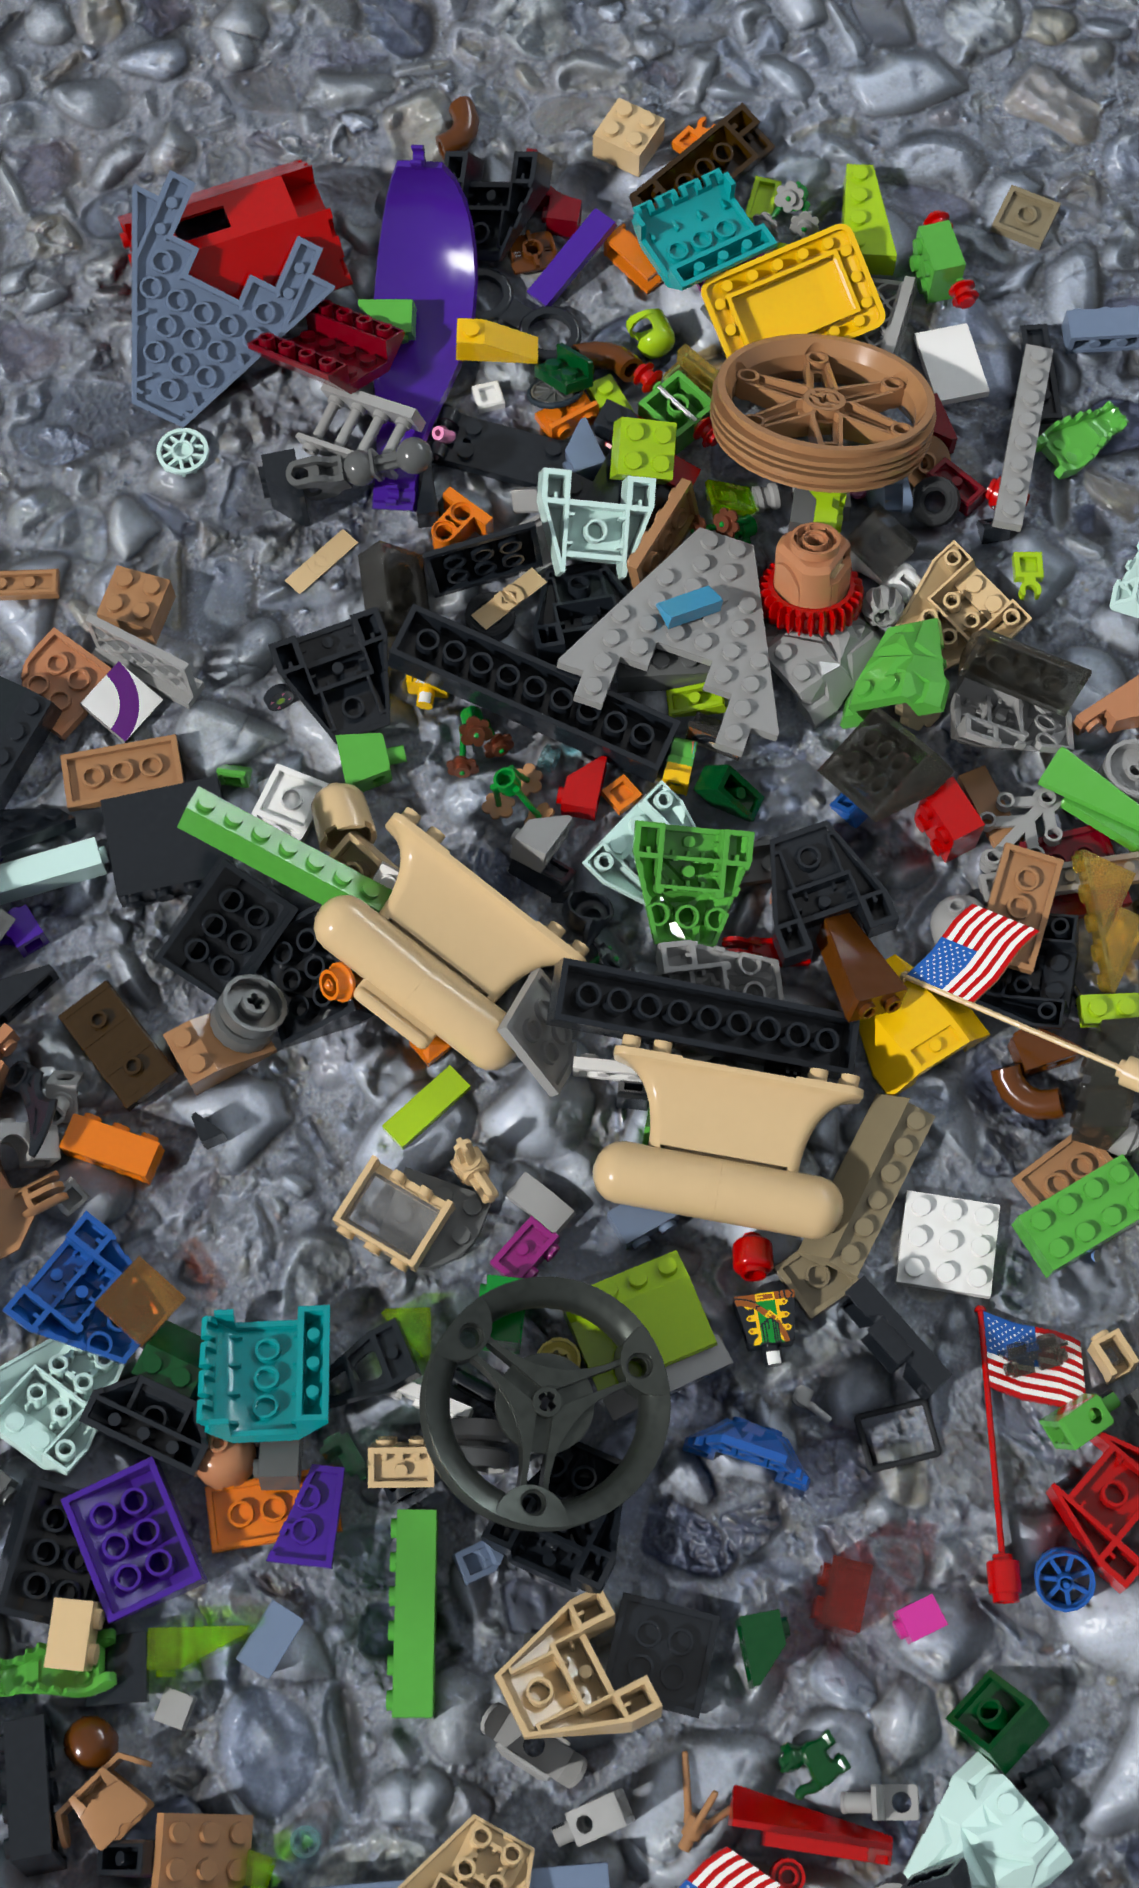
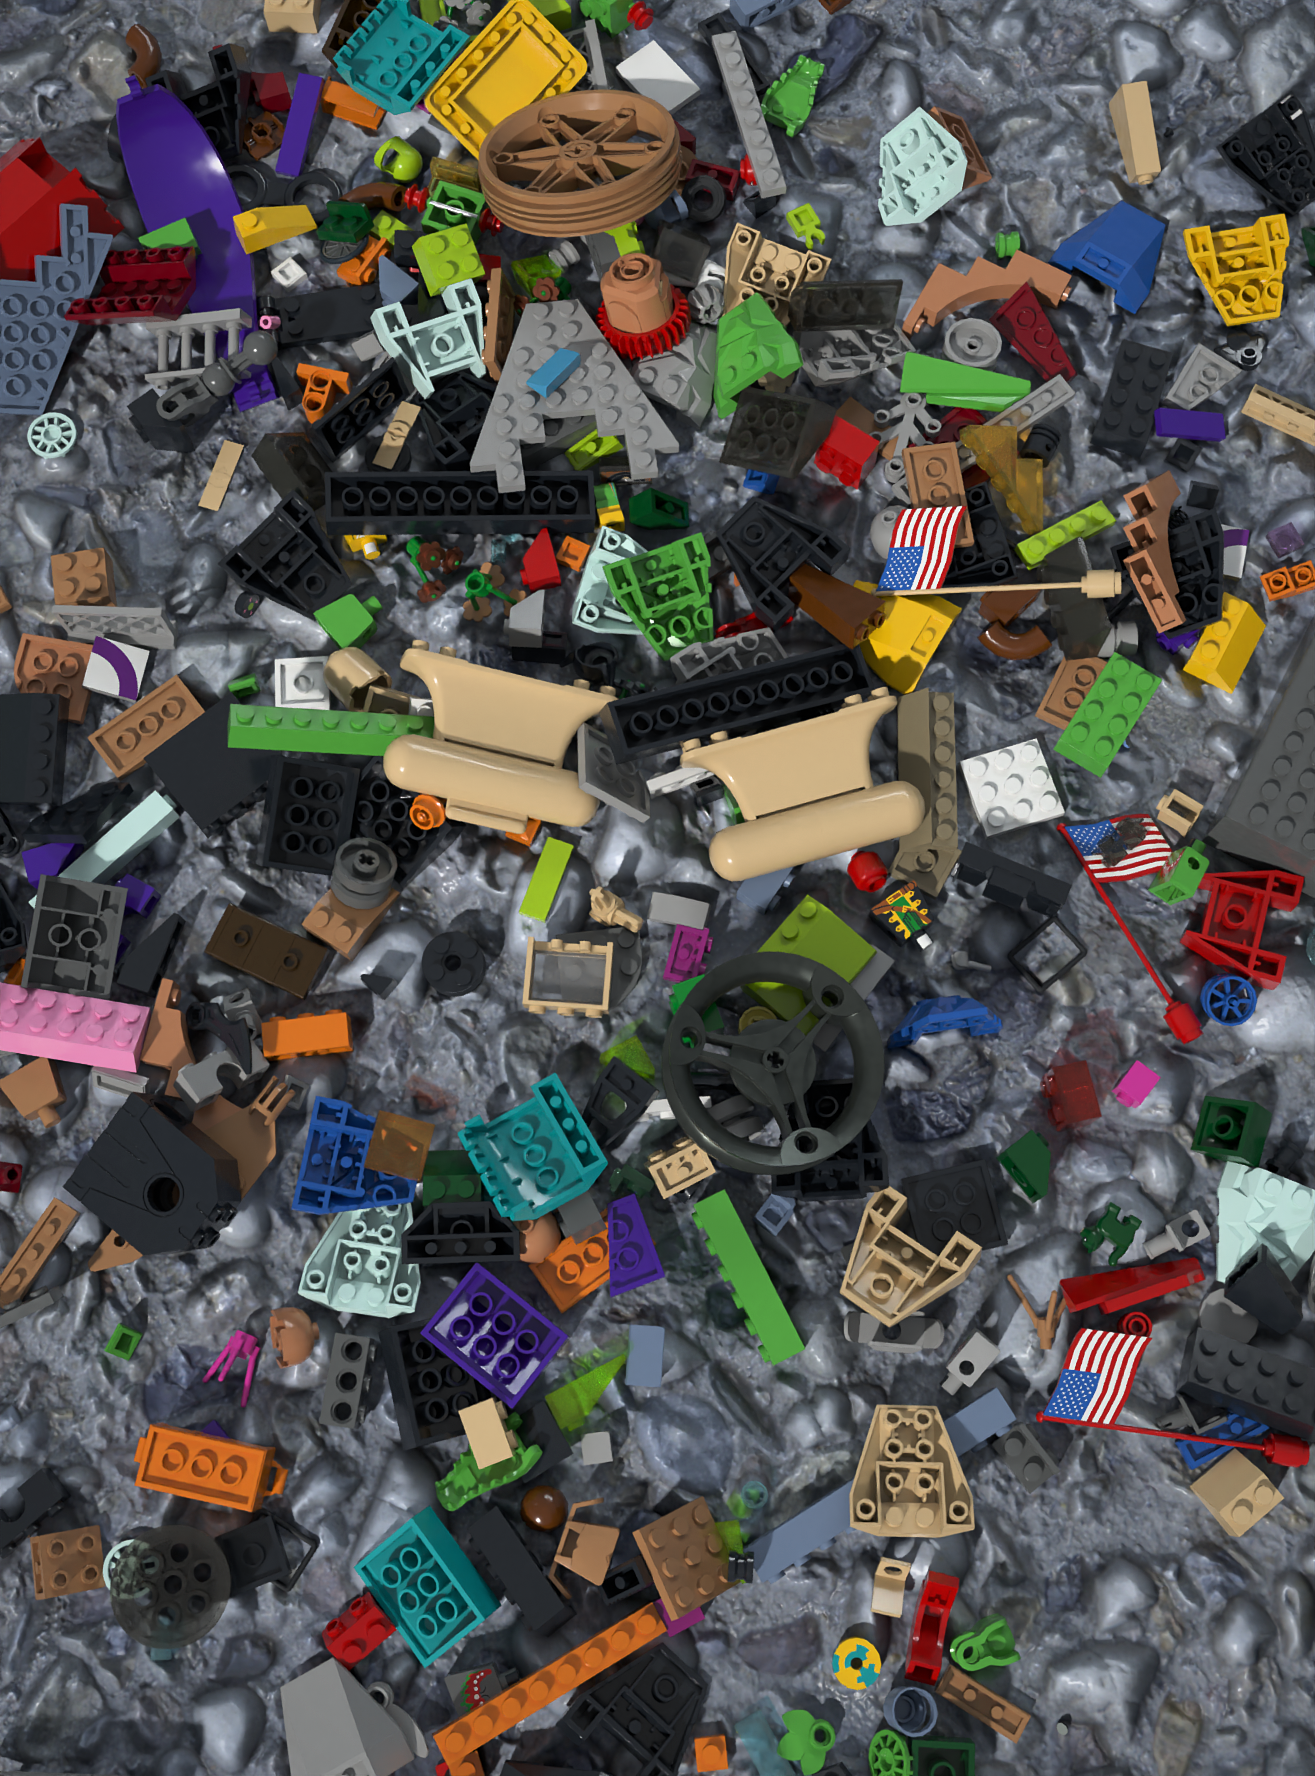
camera: 25 degrees left, 5 degrees up
none -> black wheel [422,932,486,997]

